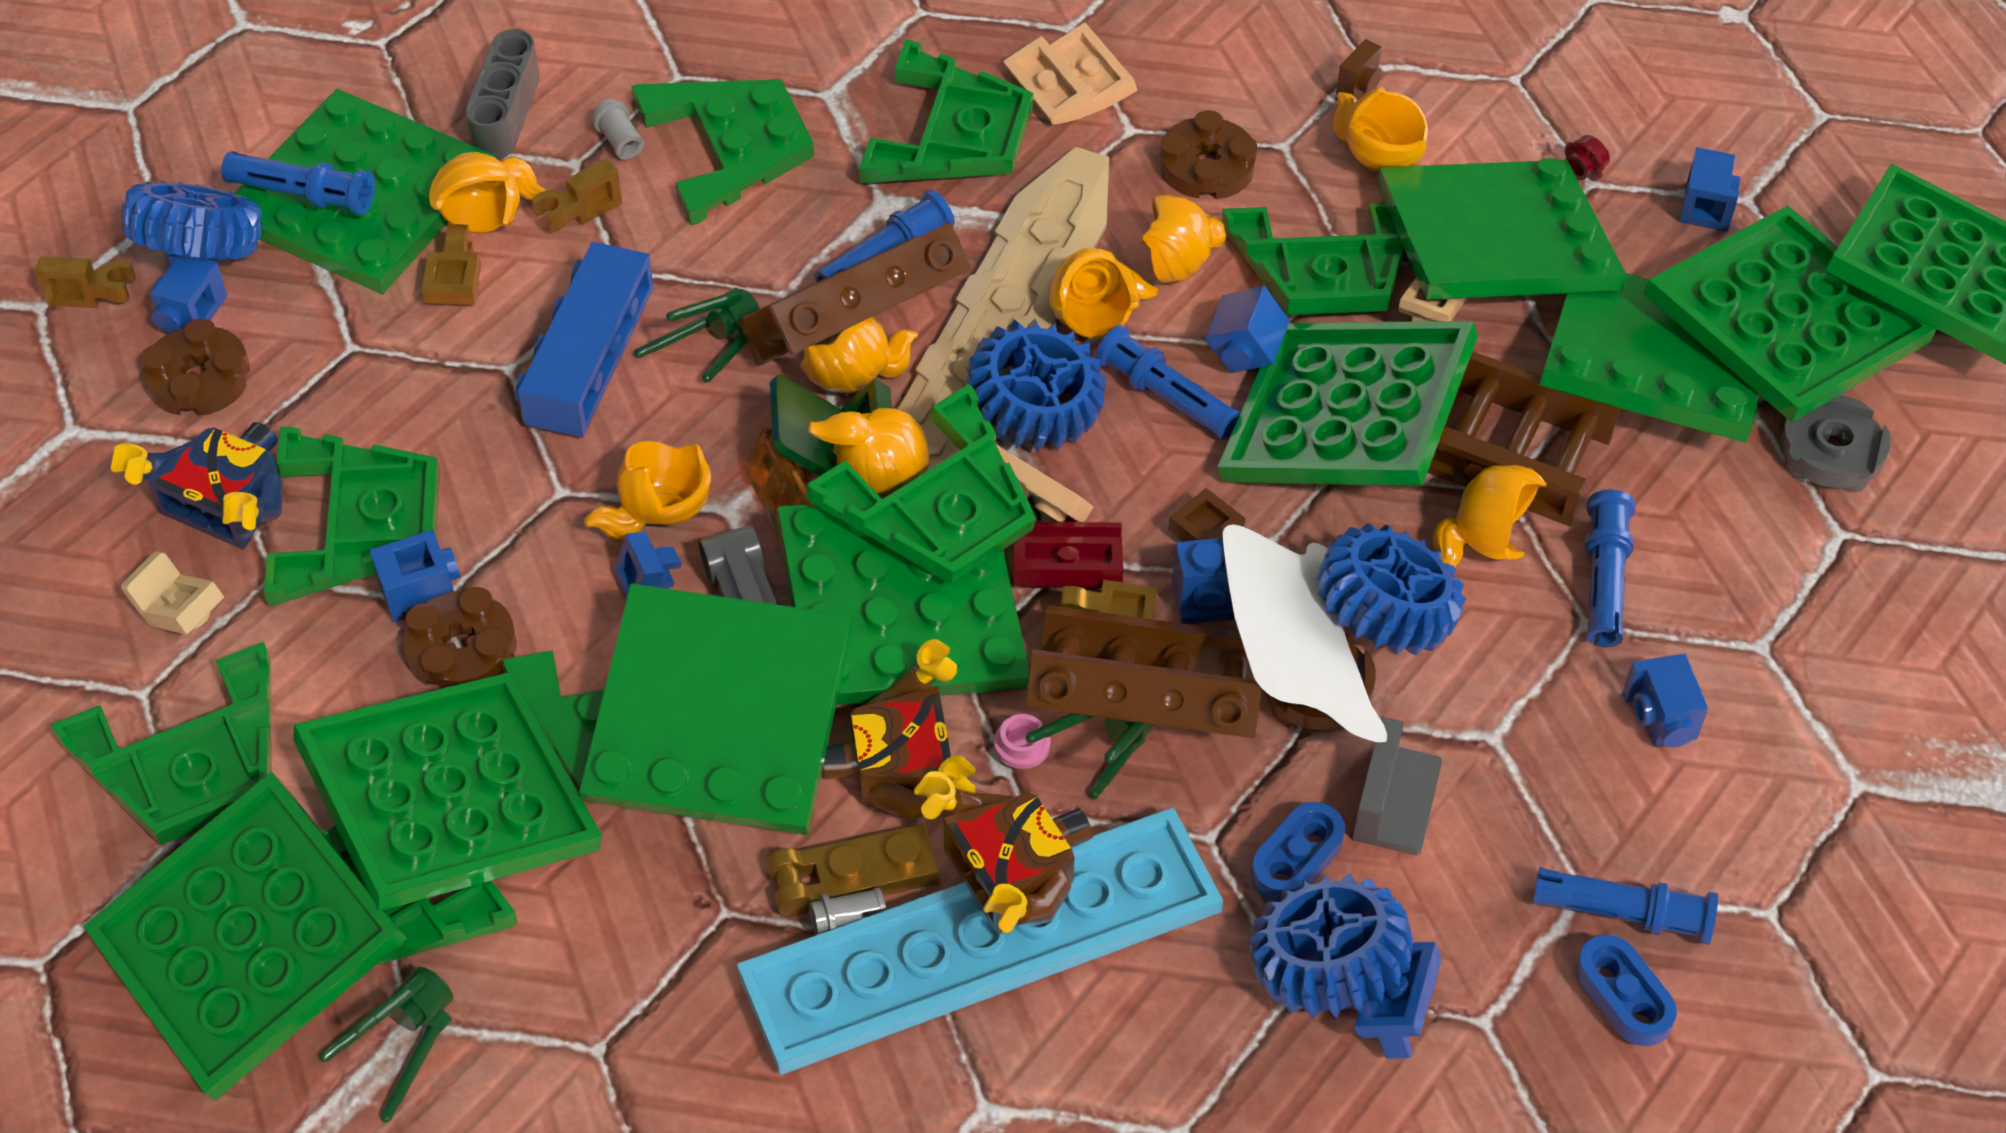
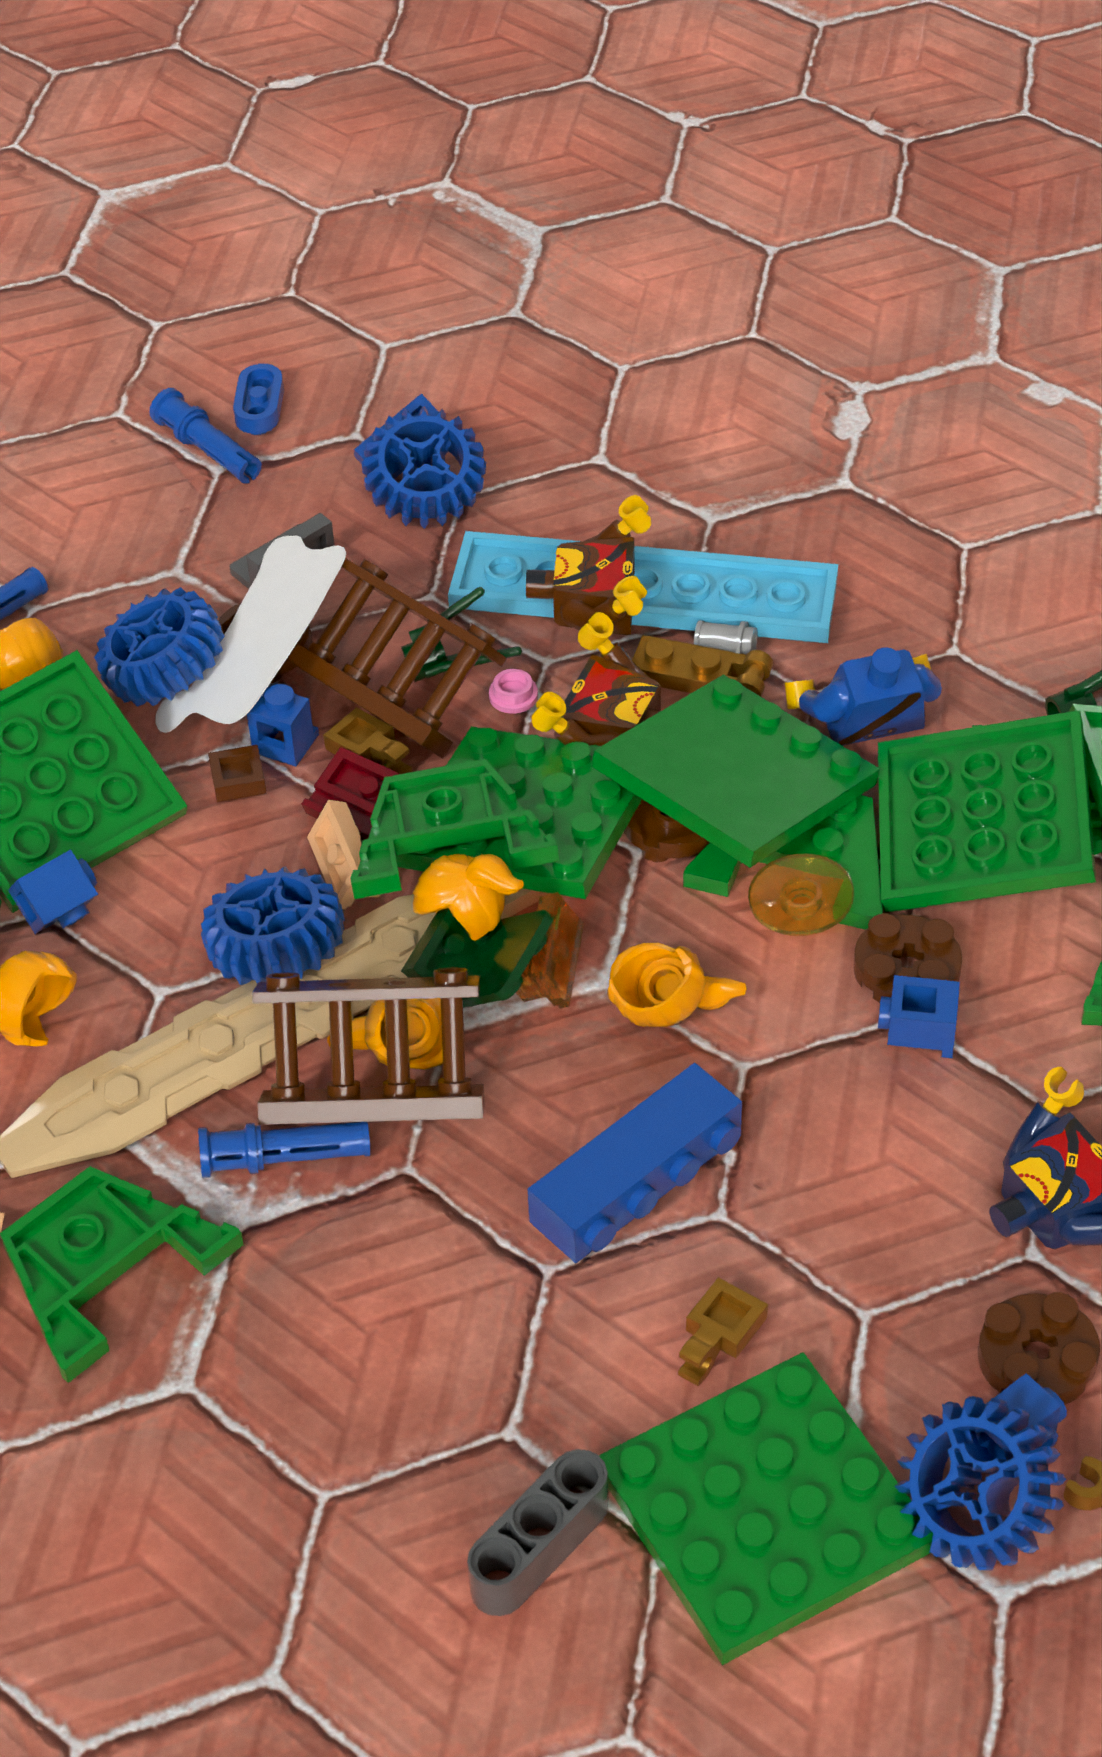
camera: 145 degrees left, 5 degrees down
blue pin [221,151,375,215] -> none
green wing [264,426,440,605] -> none
light orange hair [429,152,546,233] -> none
pearl gold plate [532,158,622,231] -> none
light grey pin [592,99,645,160] -> none
blue tile [613,532,682,600] -> none
green wing [631,79,814,225] -> none
dark green plant [634,287,760,383] -> none
dark grey piece [698,525,777,604] -> none
light orange hair [1048,248,1158,339] -> none
blue pin [1095,324,1240,440] -> none
blue plate [1251,802,1345,902] -> none
blue brick [1622,653,1709,747] -> none
none -> clear yellow dish [748,854,854,936]
none -> blue torso [784,647,942,746]

